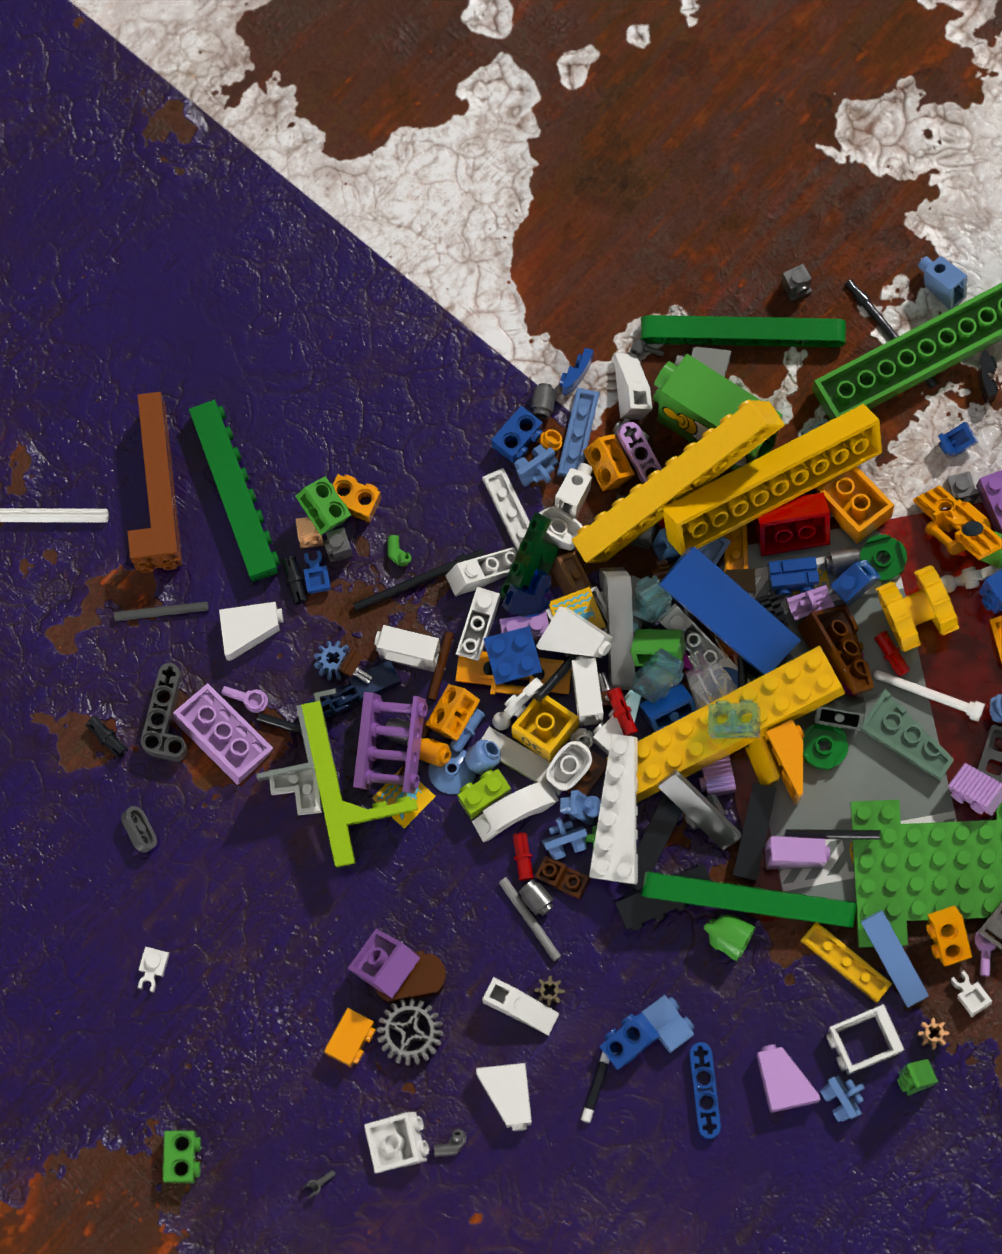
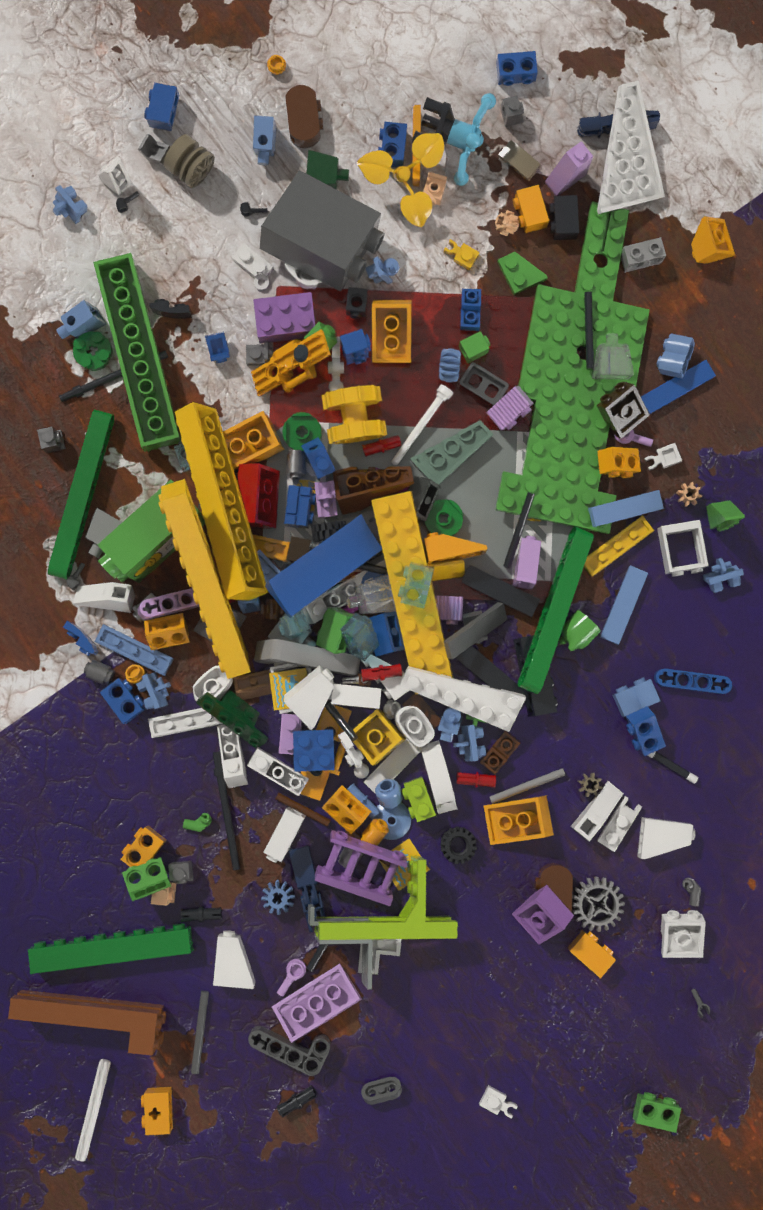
camera: 80 degrees left, 10 degrees up
blue plate [303,551,331,594] -> none
reddish brown piece [337,649,372,684] -> none
clear blue brick [502,568,551,617] -> none
flat silver brick [519,880,554,916] -> none
white torso [554,463,593,519] -> none
lavender slope [757,1044,820,1113] -> none
none -> green plate [73,331,113,371]
none -> light orange brick [141,1087,173,1135]
none -> black tyre [440,826,477,864]
none -> light orange slope [484,795,554,845]
none -> white hinge [597,796,642,852]
none -> medium blue tile [600,565,648,645]

